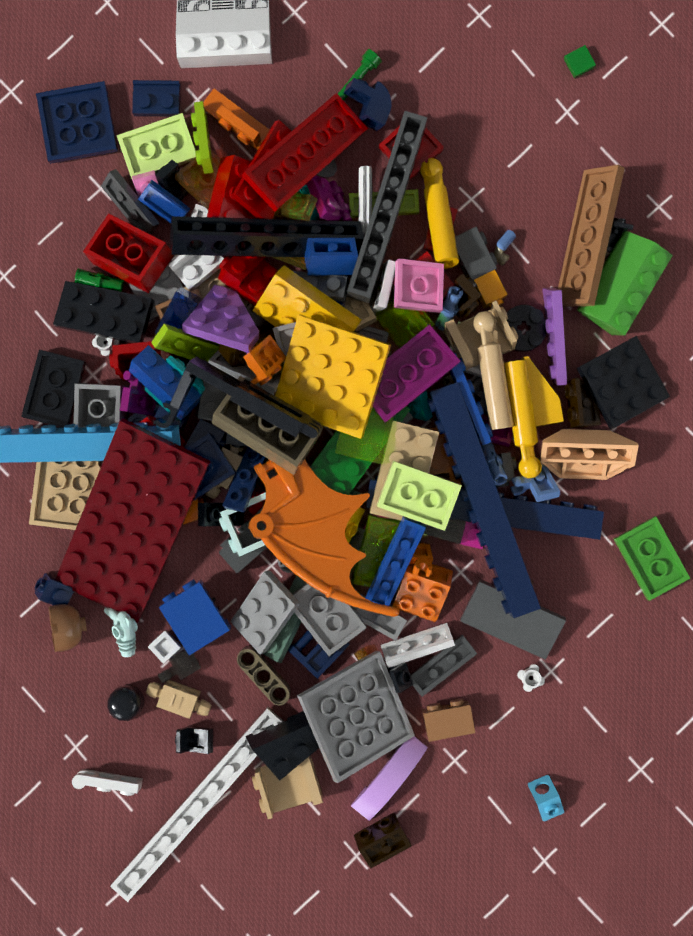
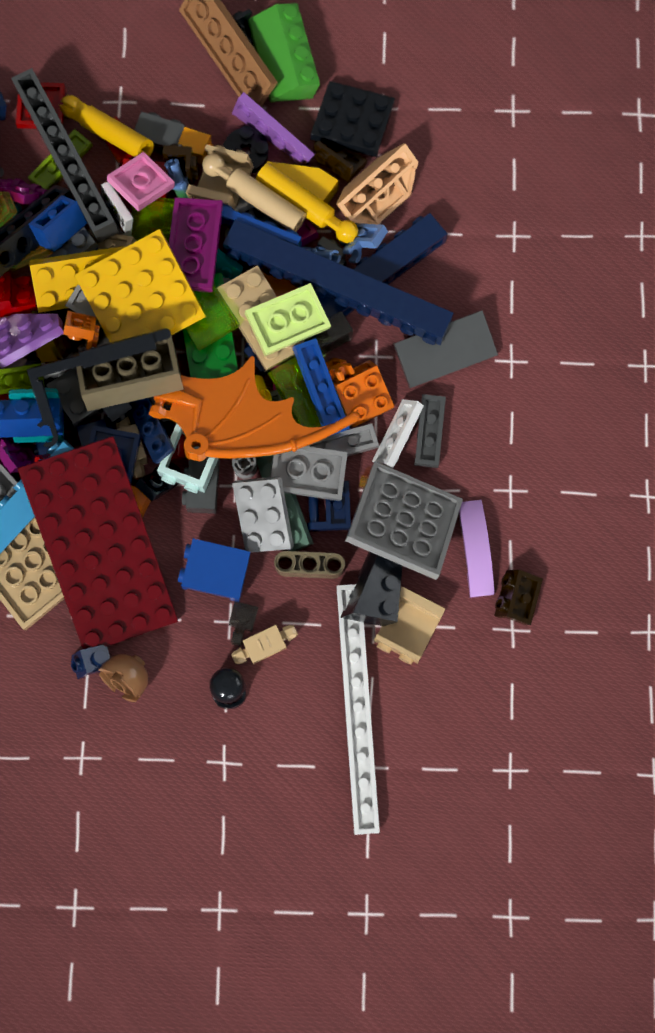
camera: 45 degrees left, 10 degrees down
white plate [72,769,143,796] -> none
light aqua piece [104,607,138,657] -> none
white plate [148,630,182,664] -> none
black bracket [175,726,213,754] -> none
white axle [359,166,372,237] -> none
black bracket [386,663,413,693] -> none
medium nougat brick [422,699,475,742] -> none
dark pink plate [459,521,483,549] -> none
arm [494,230,516,266] -> none
white plate [517,664,545,692] -> none
medium azure bracket [528,775,564,821] -> none
bright green plate [613,516,690,601] -> none

